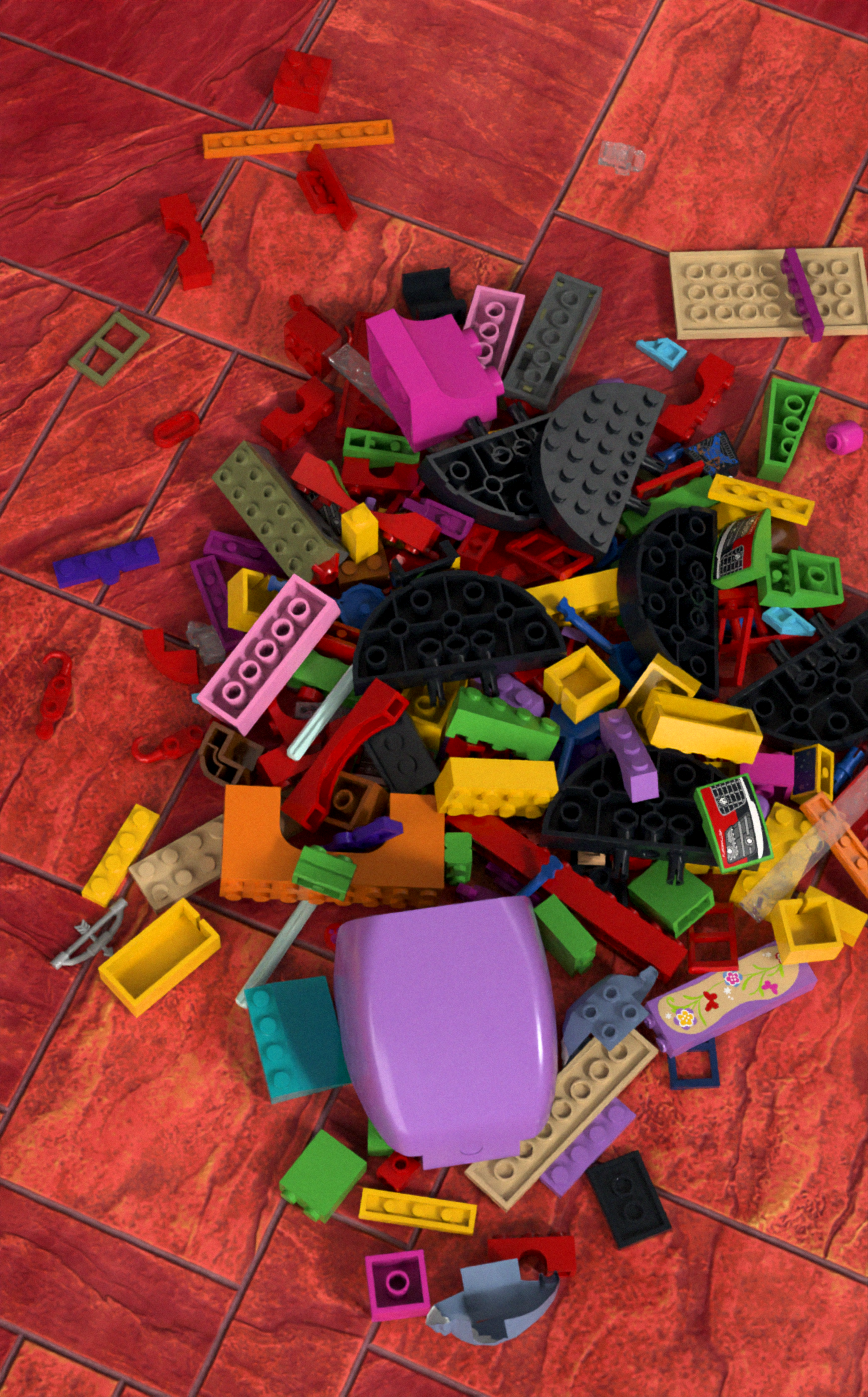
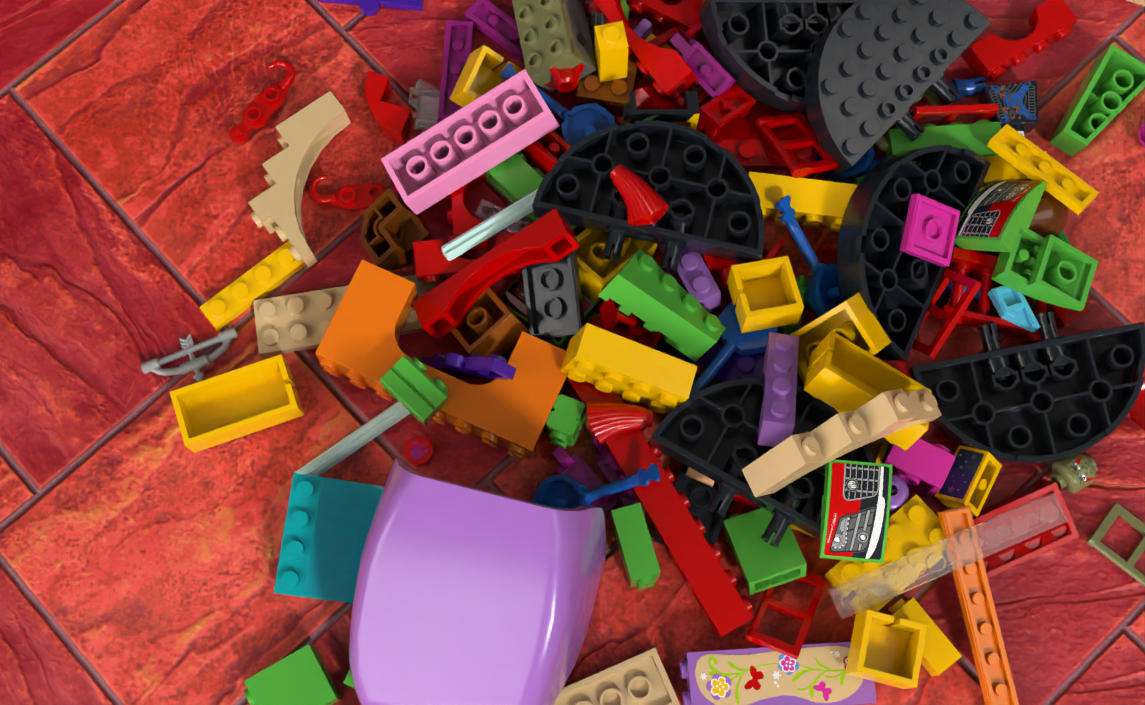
camera: 30 degrees right, 10 degrees up
red tile [297,686,325,707] -> none
medium lavender tile [561,625,589,648] -> none
sand blue animal [561,966,659,1068] -> none
blue pin [833,746,865,797] -> none
none -> tan arch [248,91,351,268]
none -> red piece [585,401,653,445]
none -> red piece [610,164,669,226]
none -> tan arch [742,388,942,497]
none -> dark pink tile [900,194,960,267]

